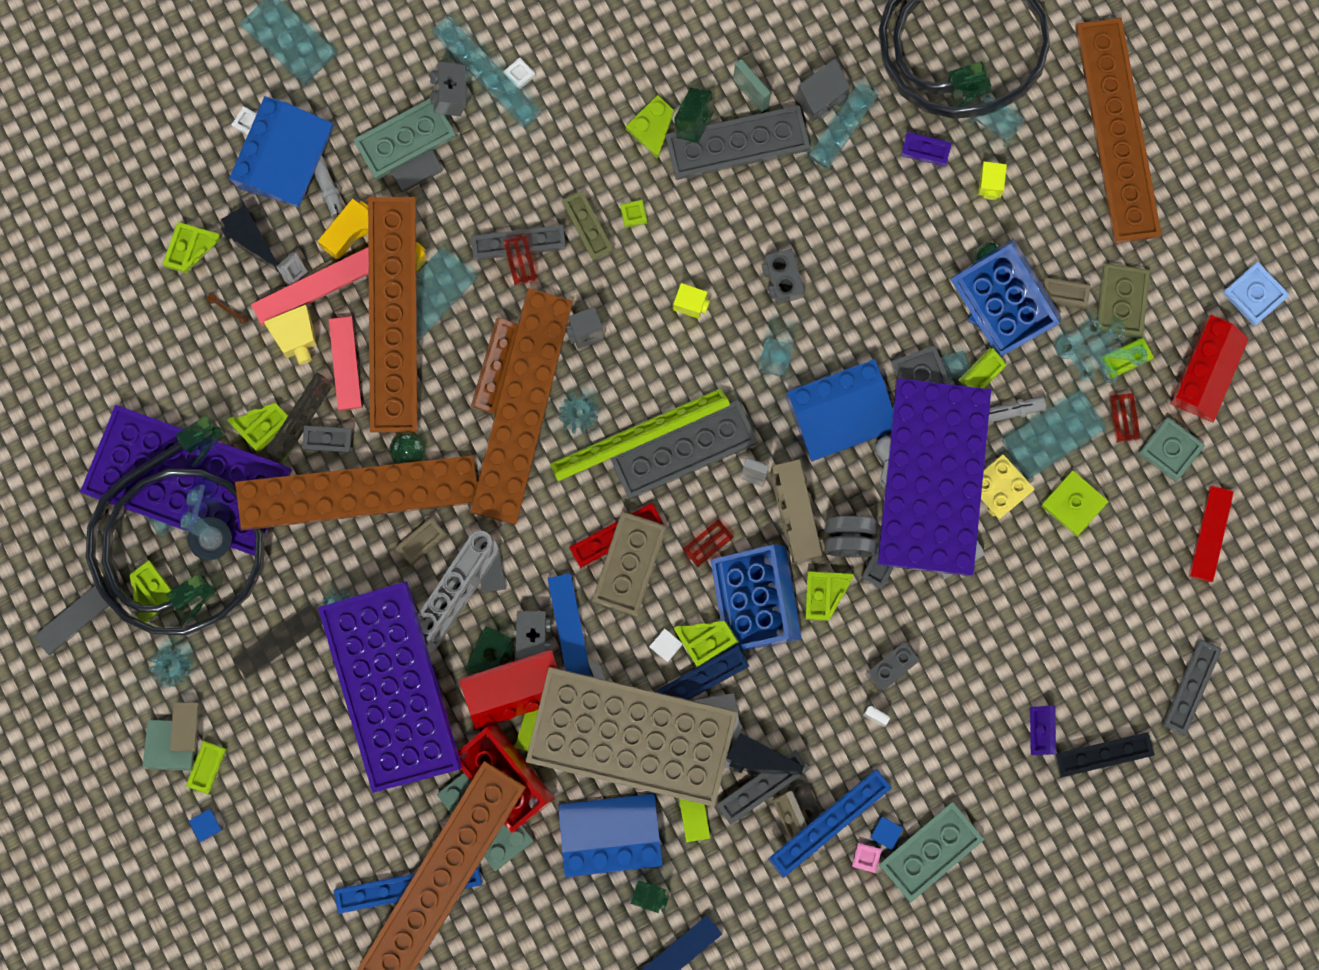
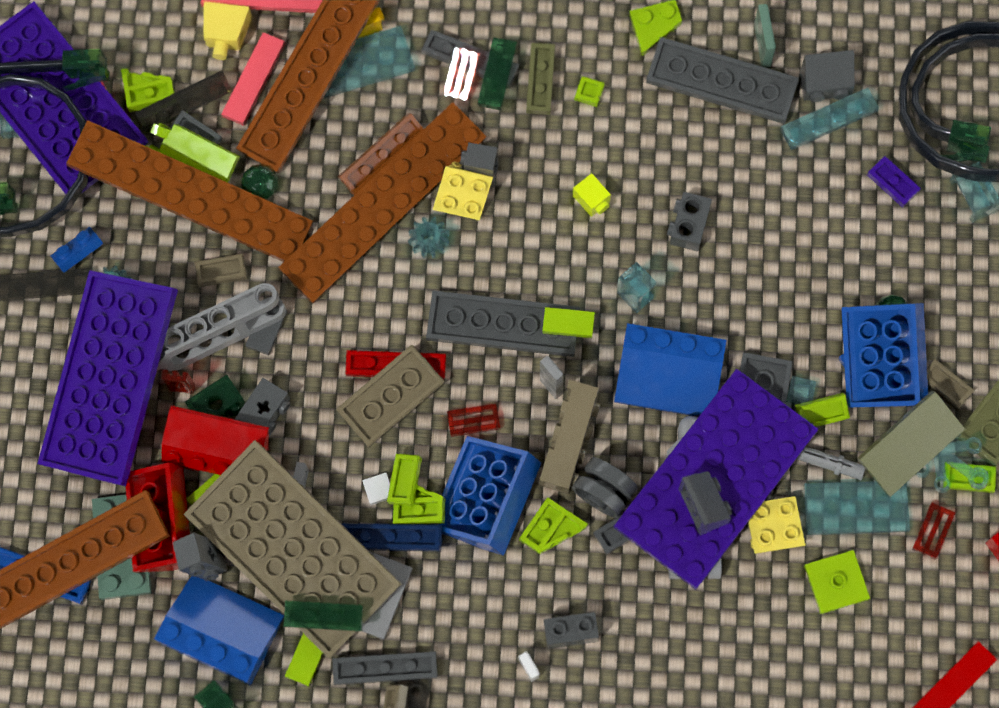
camera: 35 degrees right, 5 degrees down
plate [180,484,232,560] -> none
blue tile [547,573,591,676] -> none
lime tile [550,389,730,481] -> none
clear green brick [674,87,714,142] -> none
black slope [726,732,805,775] -> none
neon yellow brick [978,162,1007,200] -> none
sand green tile [1138,417,1206,483] -> none
none -> blue plate [50,227,104,273]
none -> lime tile [144,123,240,183]
none -> clear red tile [161,369,195,394]
none -> dark grey brick [172,533,228,581]
none -> clear green plate [284,600,364,631]
none -> lime tile [387,454,422,507]
none -> light yellow hinge [433,162,493,220]
none -> clear green tile [477,37,517,111]
none -> lime tile [542,307,595,338]
none -> dark grey slope [679,471,732,536]
none -> olive tile [857,391,965,497]

